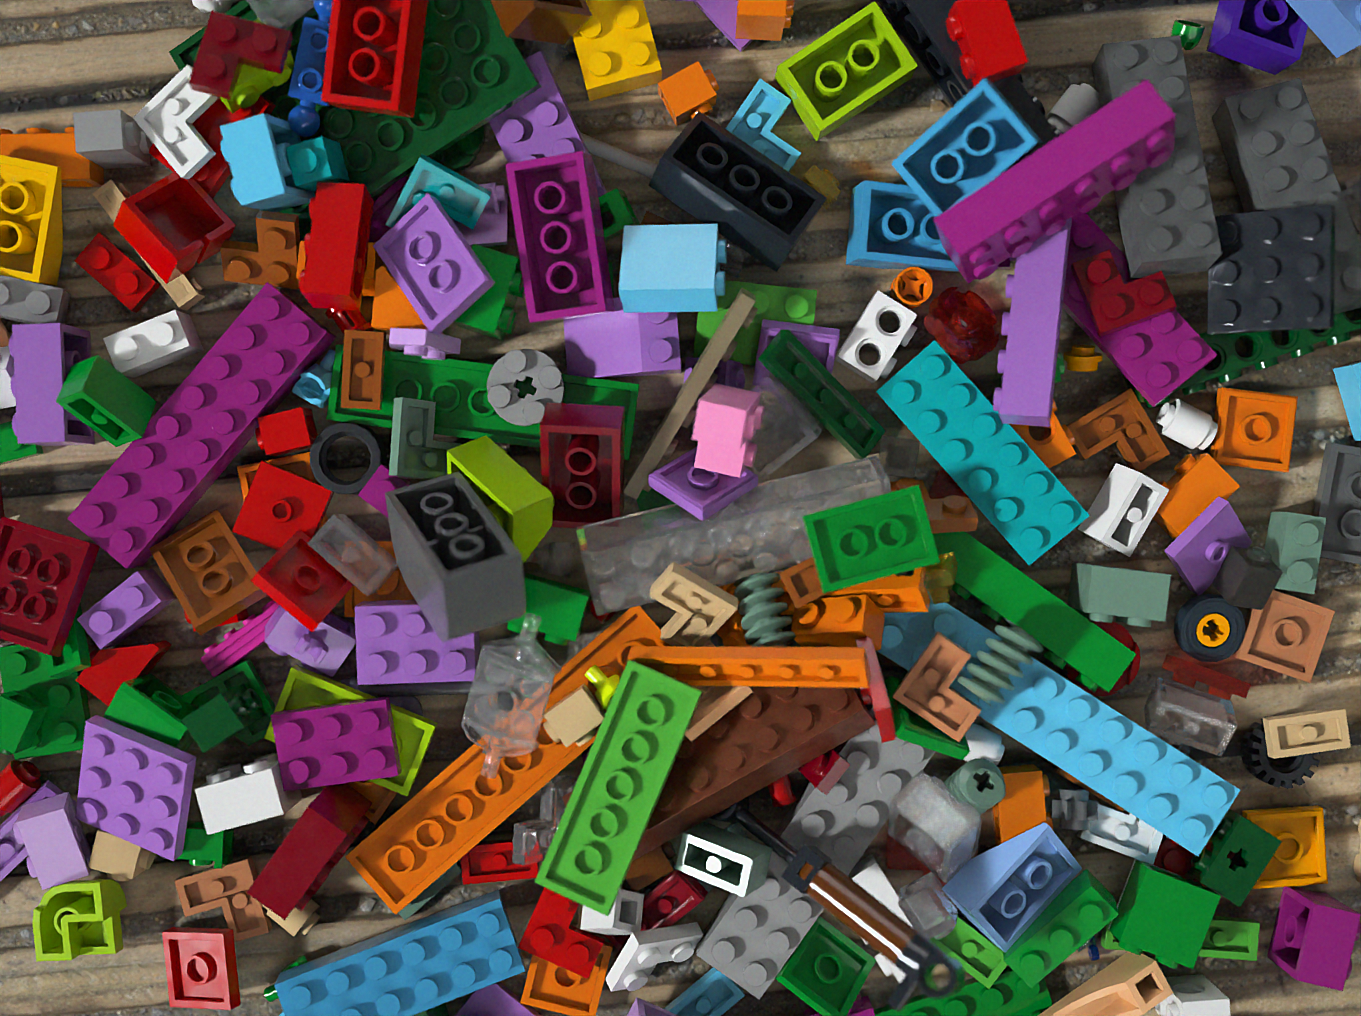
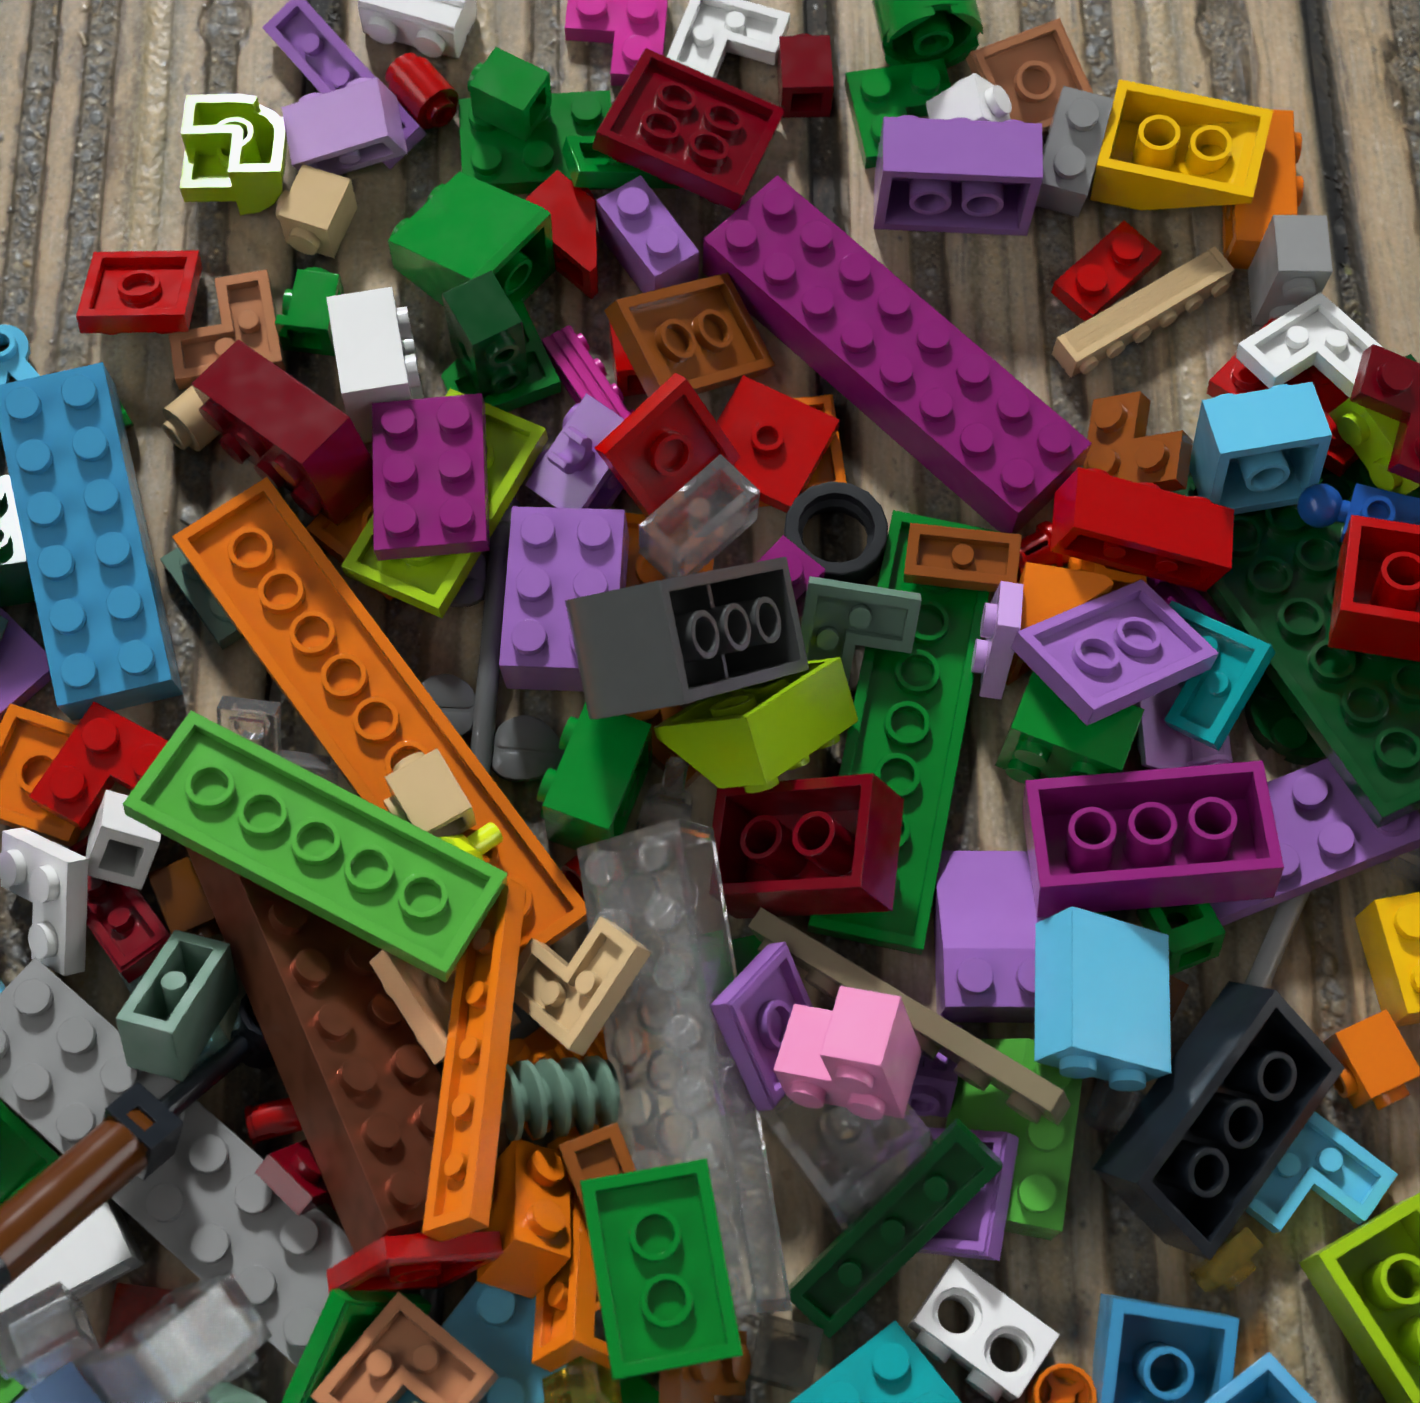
camera: 90 degrees right, 20 degrees down
green brick [55,355,157,447] -> none
medium lavender plate [75,715,196,861] -> none
white brick [103,310,204,378] -> none
red piece [113,171,236,284] -> none
red brick [255,407,318,456] -> none
teal brick [285,137,349,191] -> none
medium azure piece [292,349,335,408] -> none
red plate [460,836,540,885] -> none
clear plate [461,613,561,779] -> none
light grey plate [487,349,565,427] -> none

